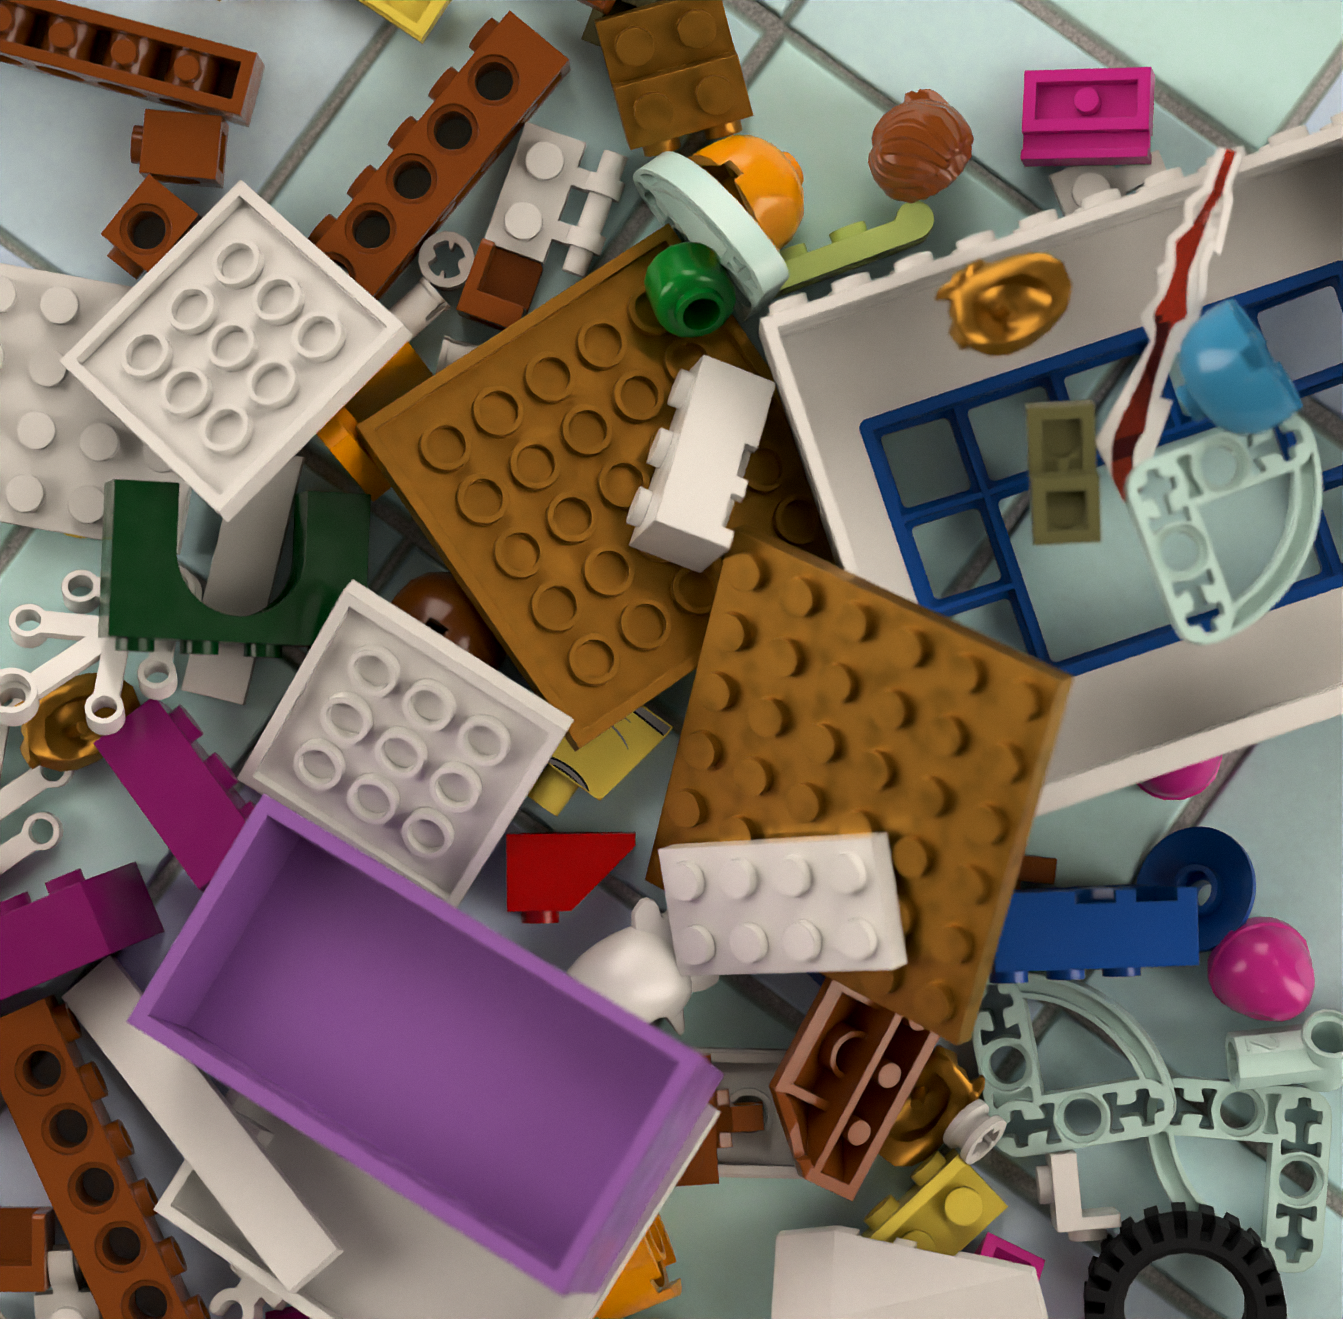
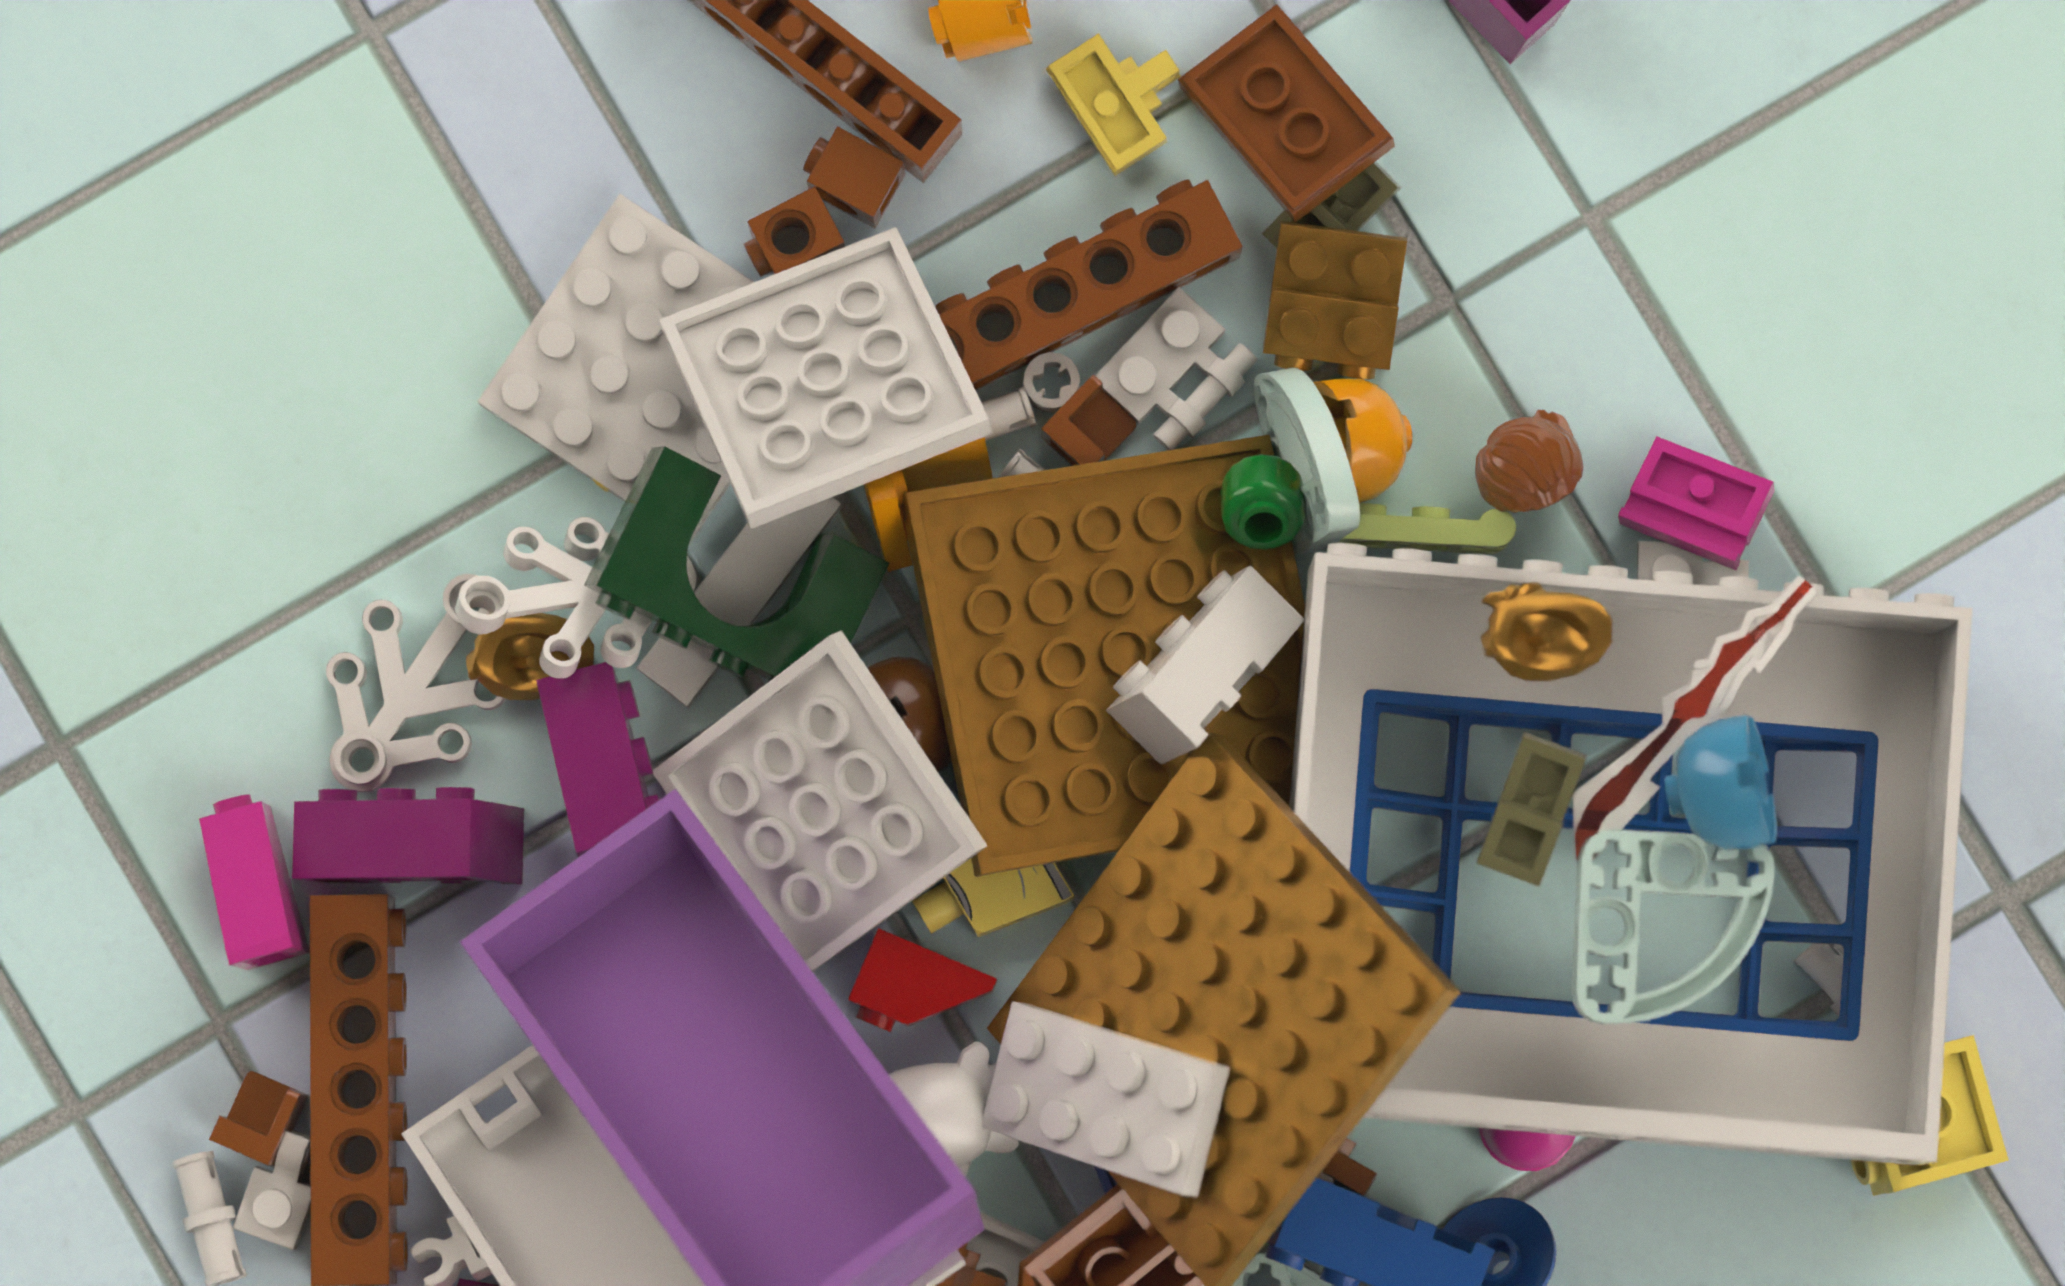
camera: 20 degrees right, 5 degrees down
white tile [61,955,344,1294] -> none

